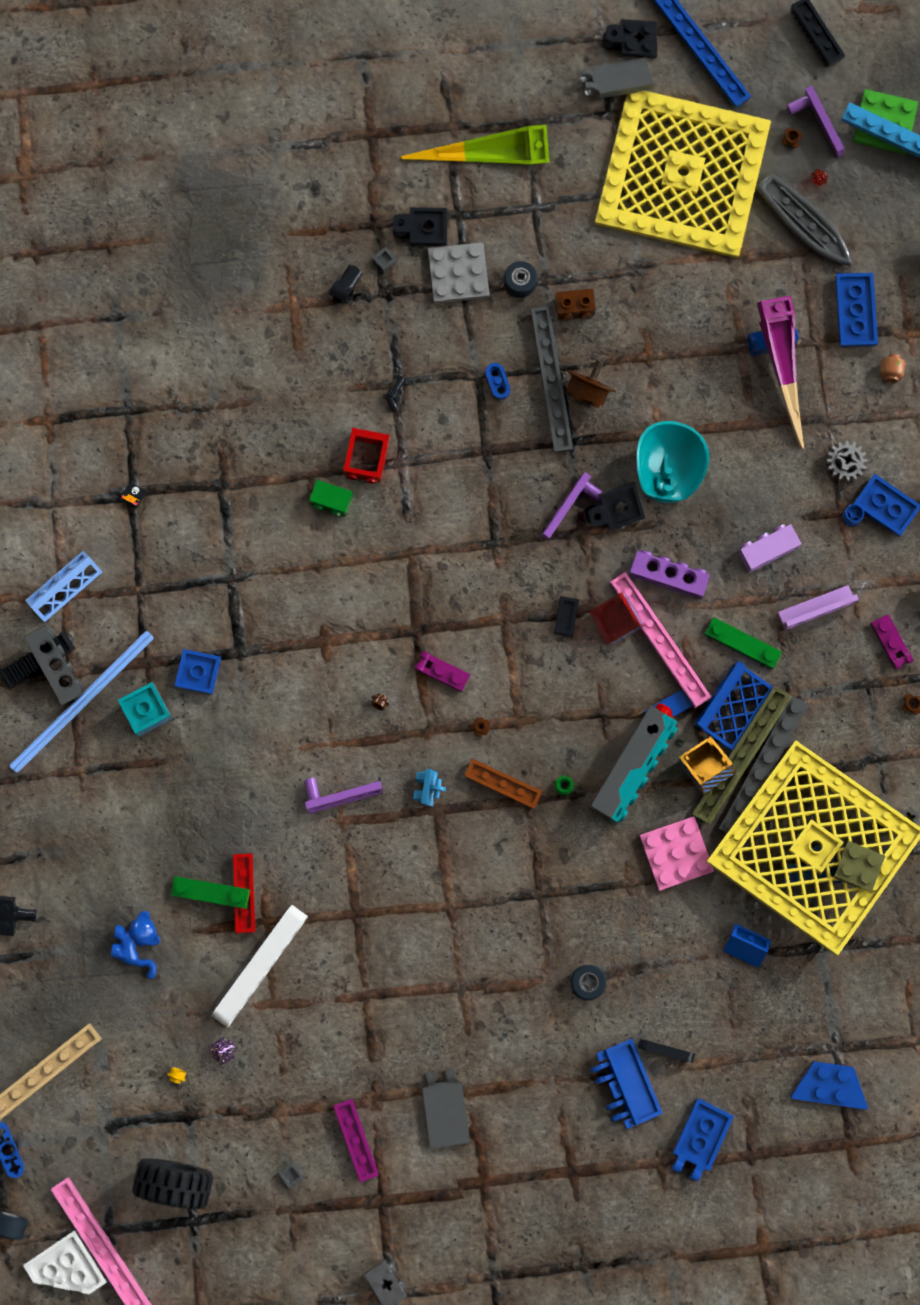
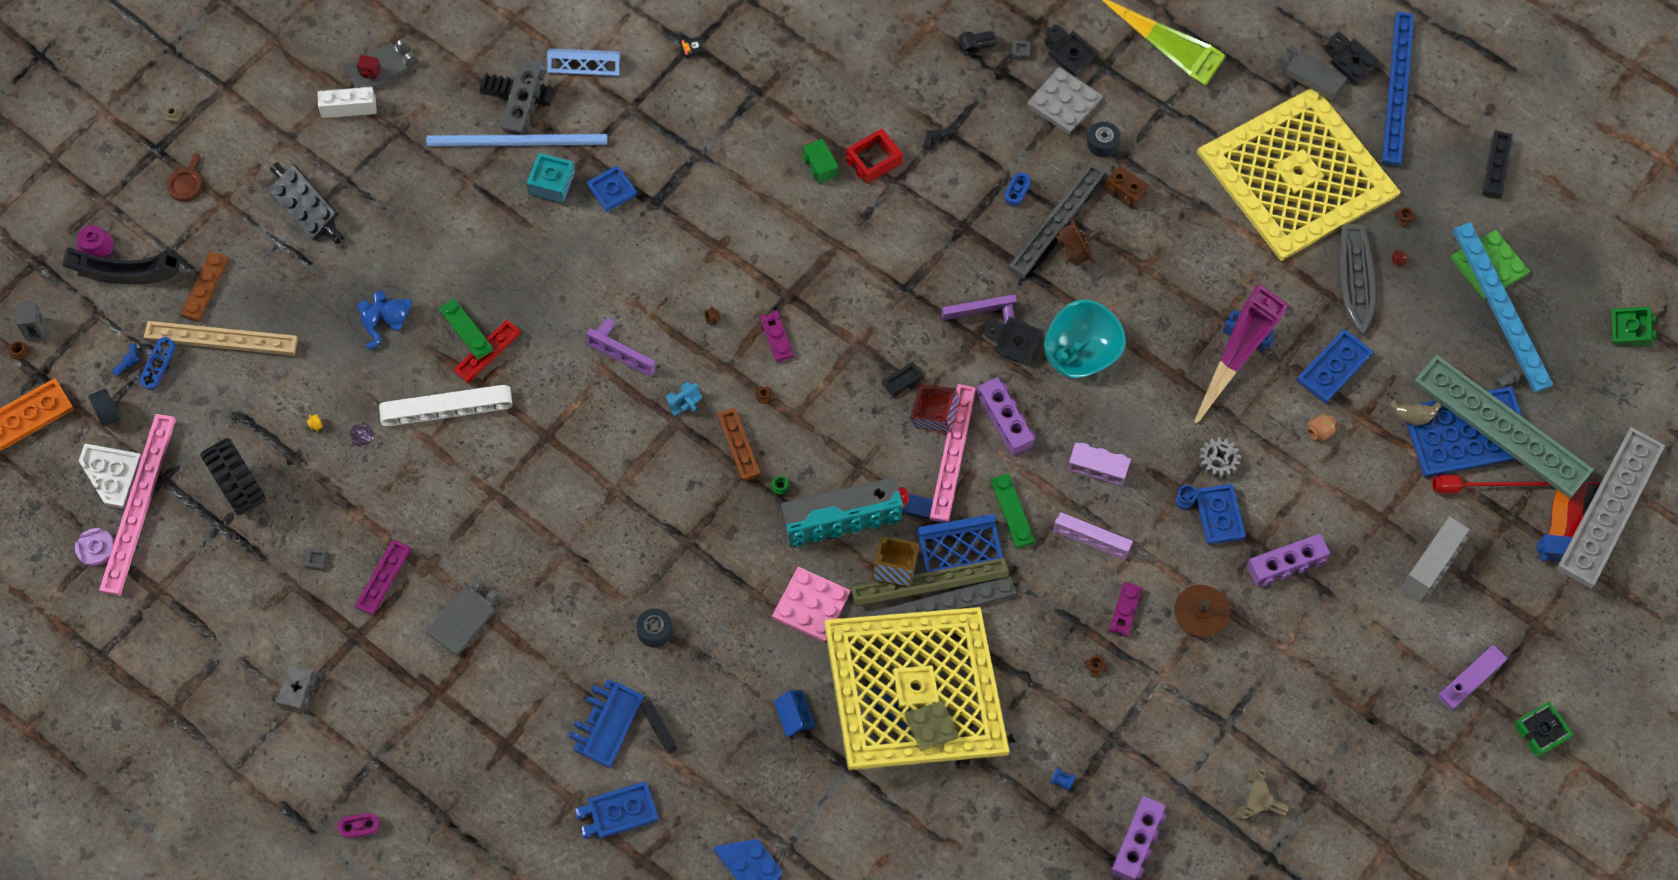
camera: 45 degrees right, 15 degrees down
medium lavender piece [787,86,844,158] -> none

